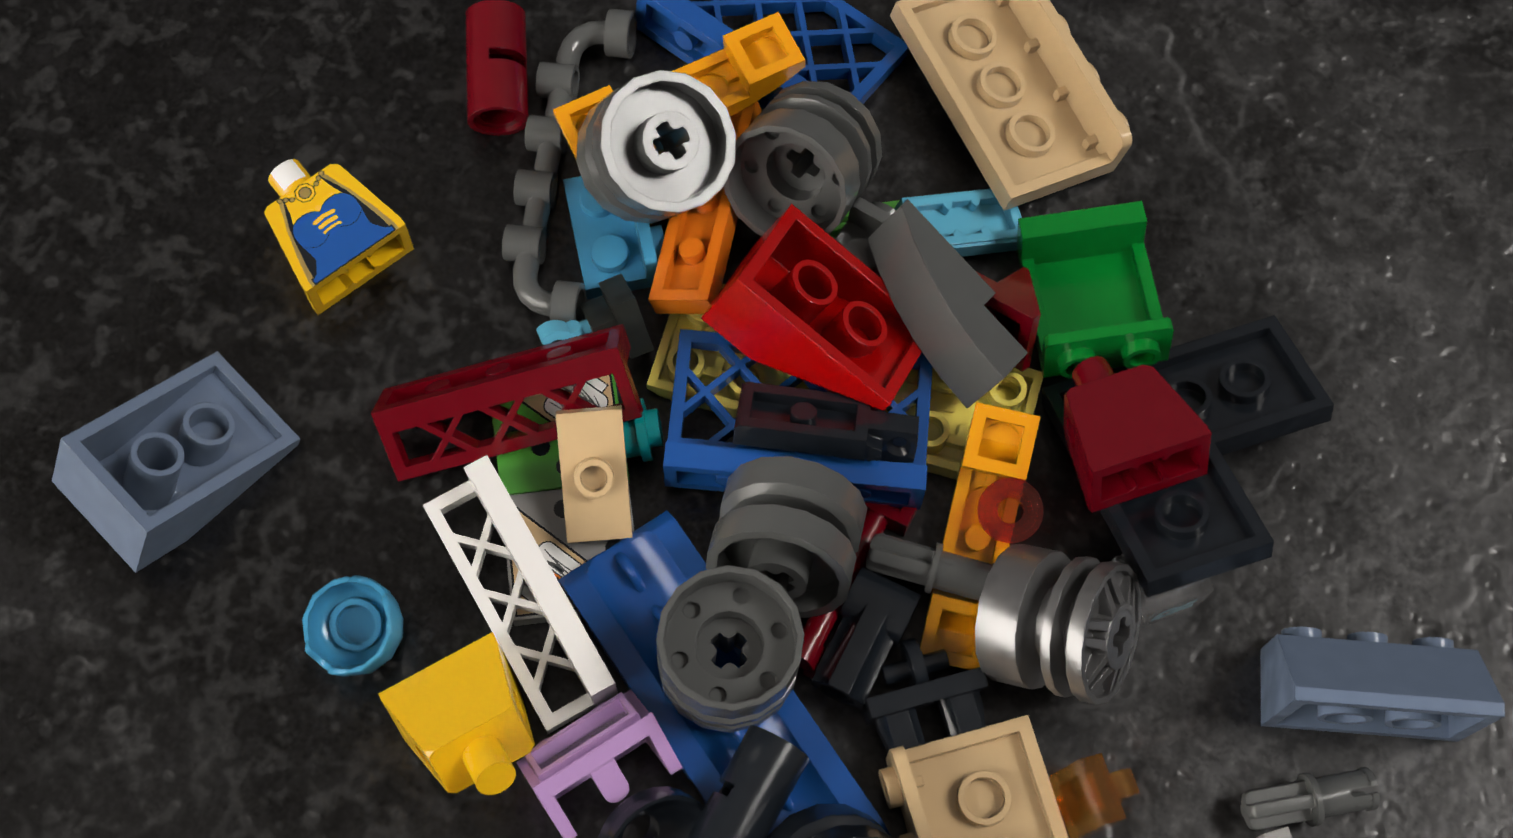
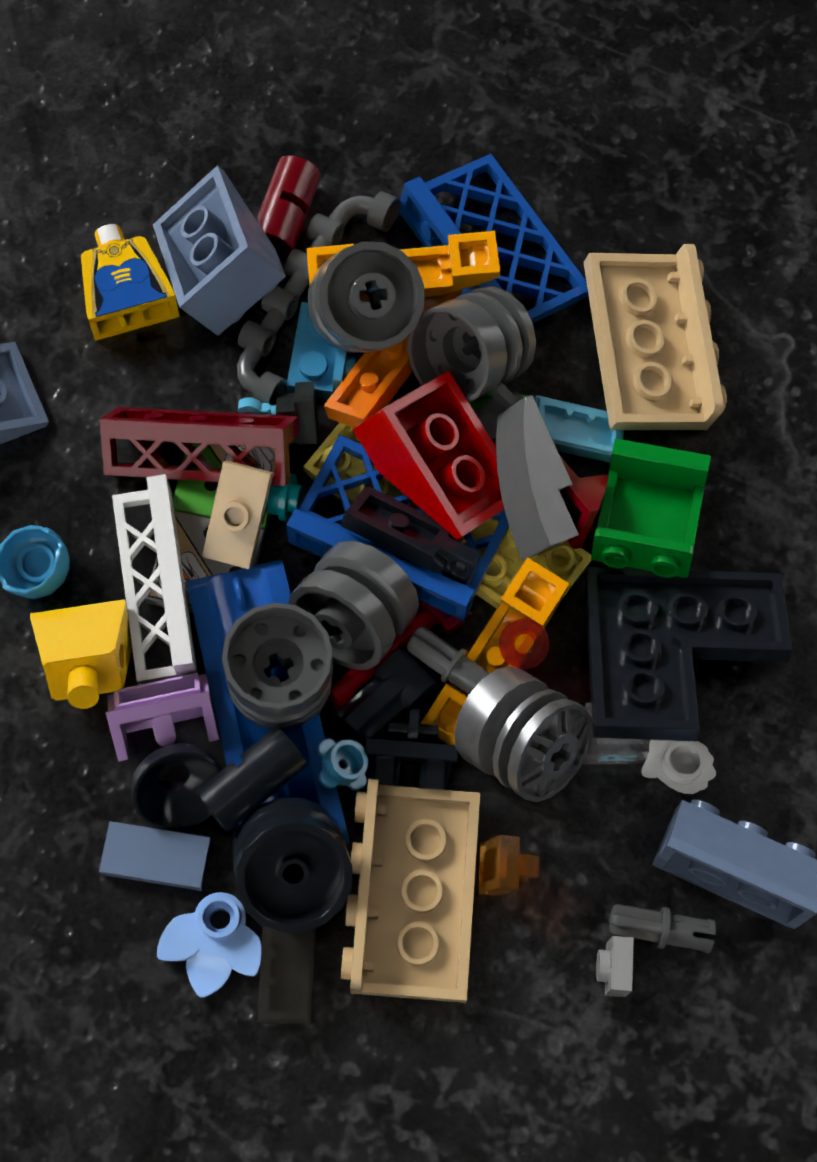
camera: 20 degrees right, 0 degrees up
dark red torso [1063,356,1212,513] -> none
none -> sand blue slope [153,165,286,335]
none -> dark azure plate [317,739,368,791]
none -> white animal [642,740,716,794]

